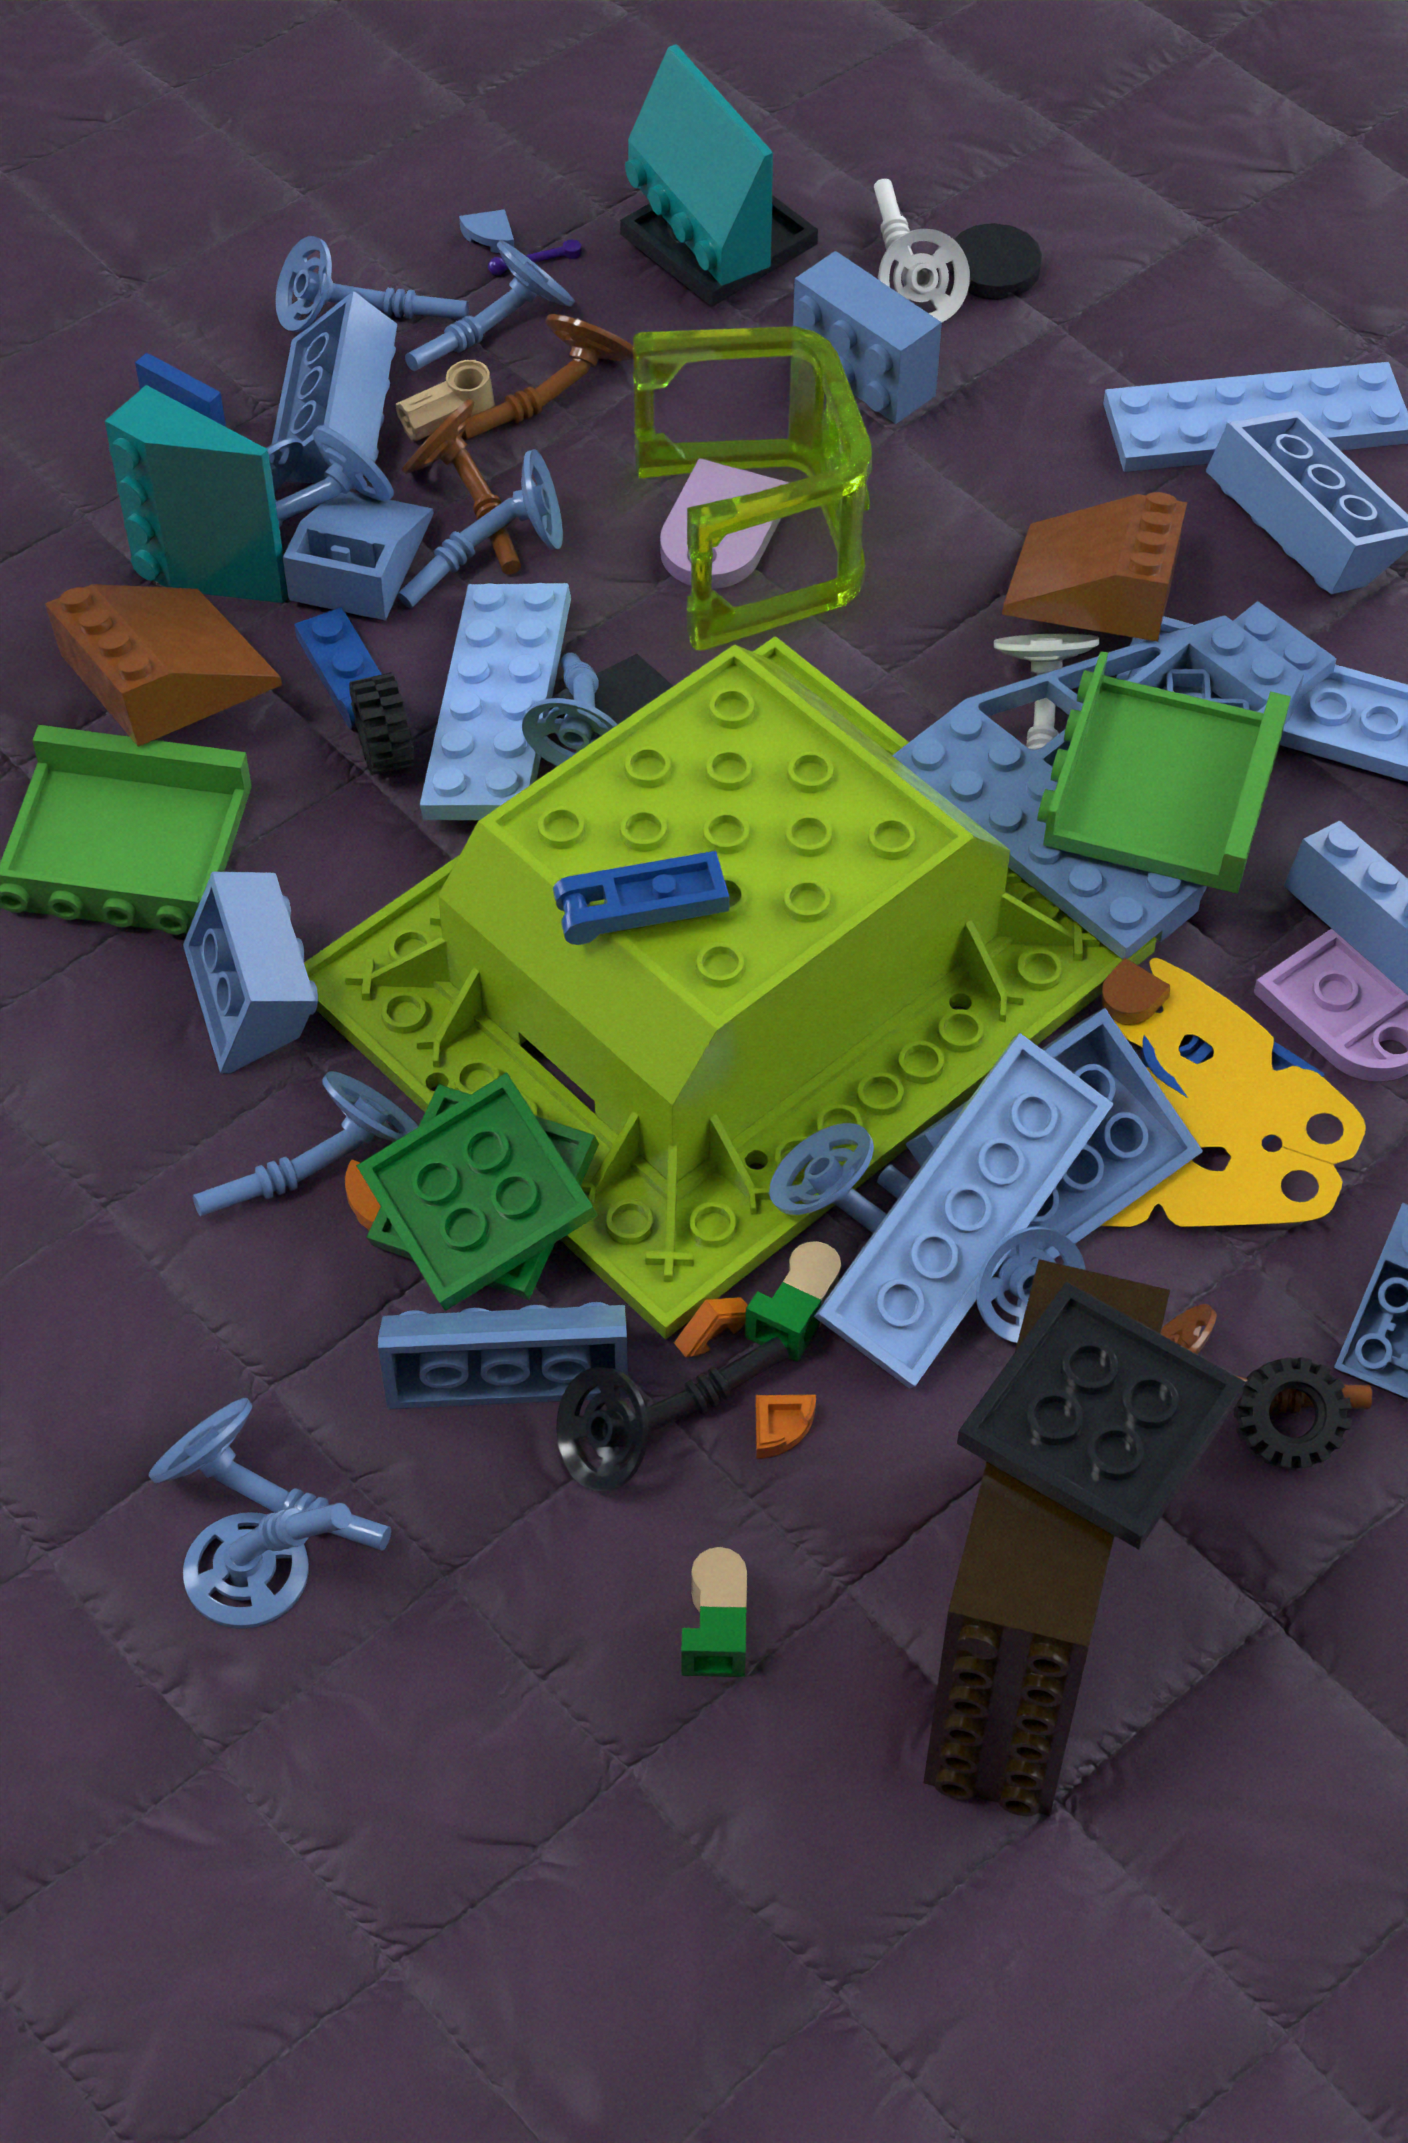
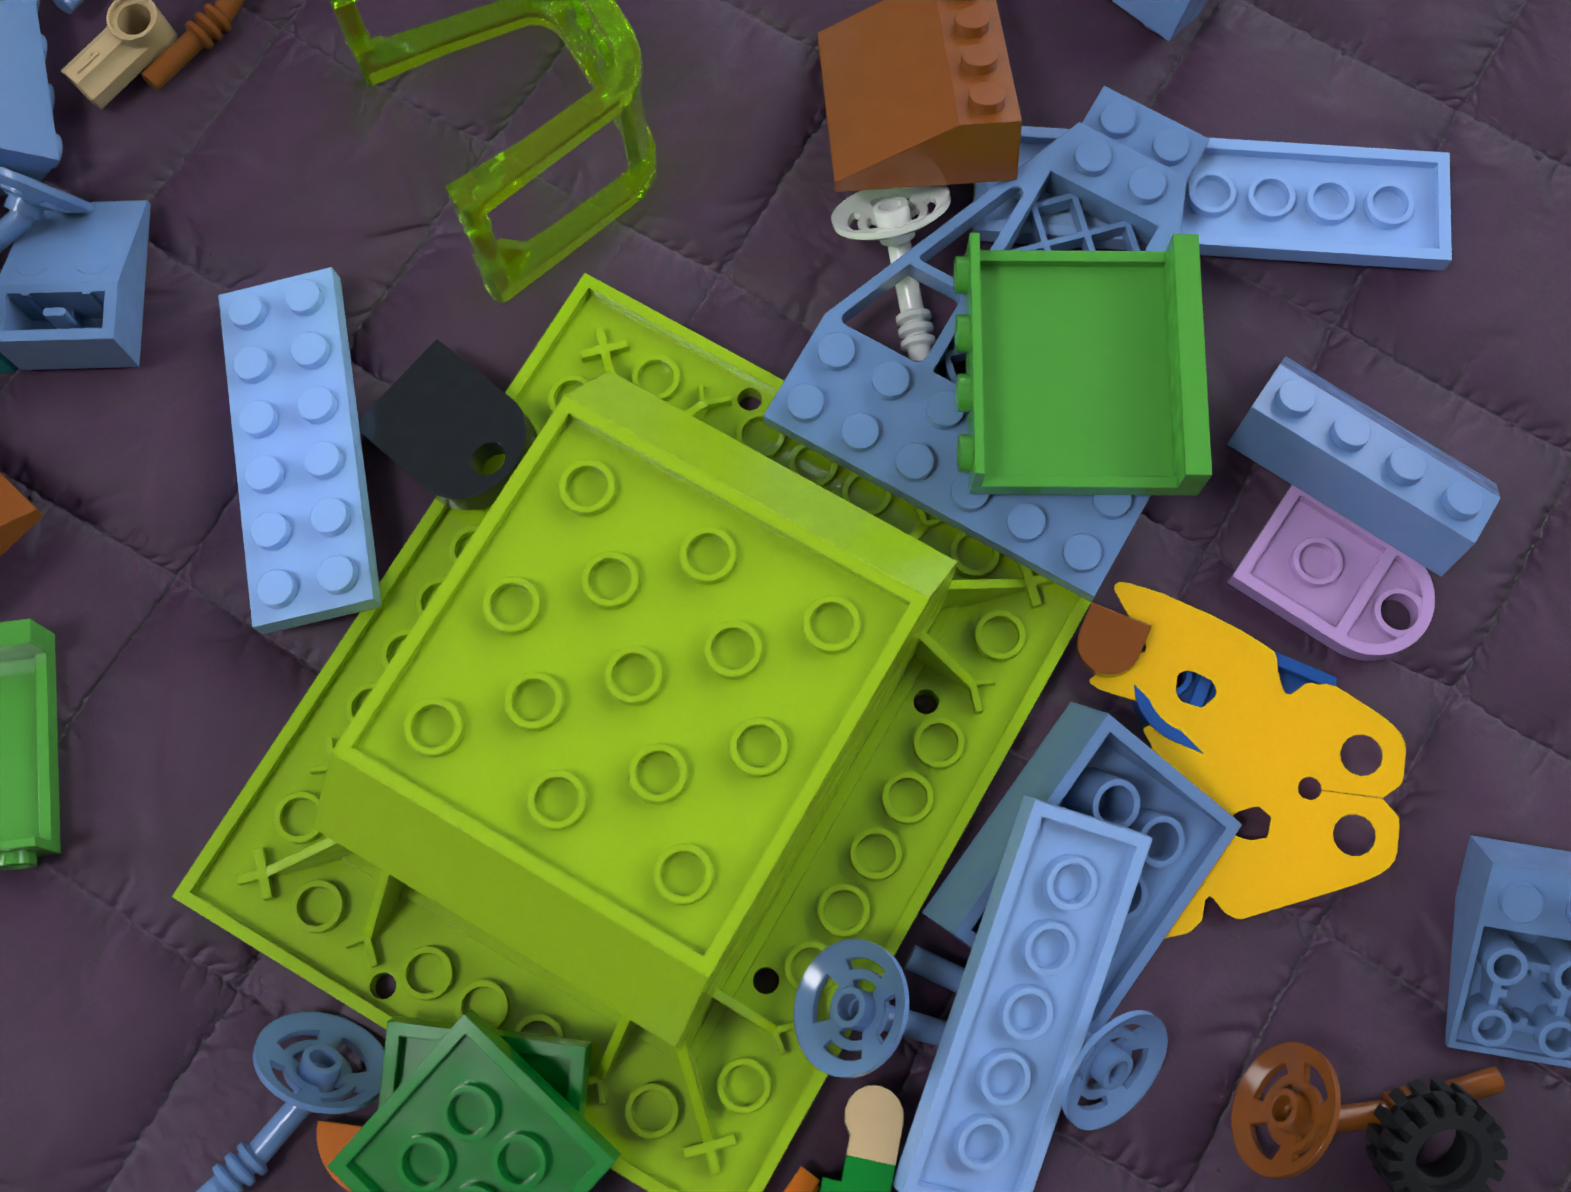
camera: 15 degrees left, 20 degrees up
medium blue slope [183,872,318,1073] -> none
blue plate [294,607,381,729] -> none
black tyre [349,672,414,775] -> none
medium blue dish [397,449,563,608] -> none
dark orange dish [401,398,521,575] -> none
medium blue dish [522,653,618,766] -> none
blue plate [553,851,729,945] -> none
lavender tile [660,458,792,589] -> none

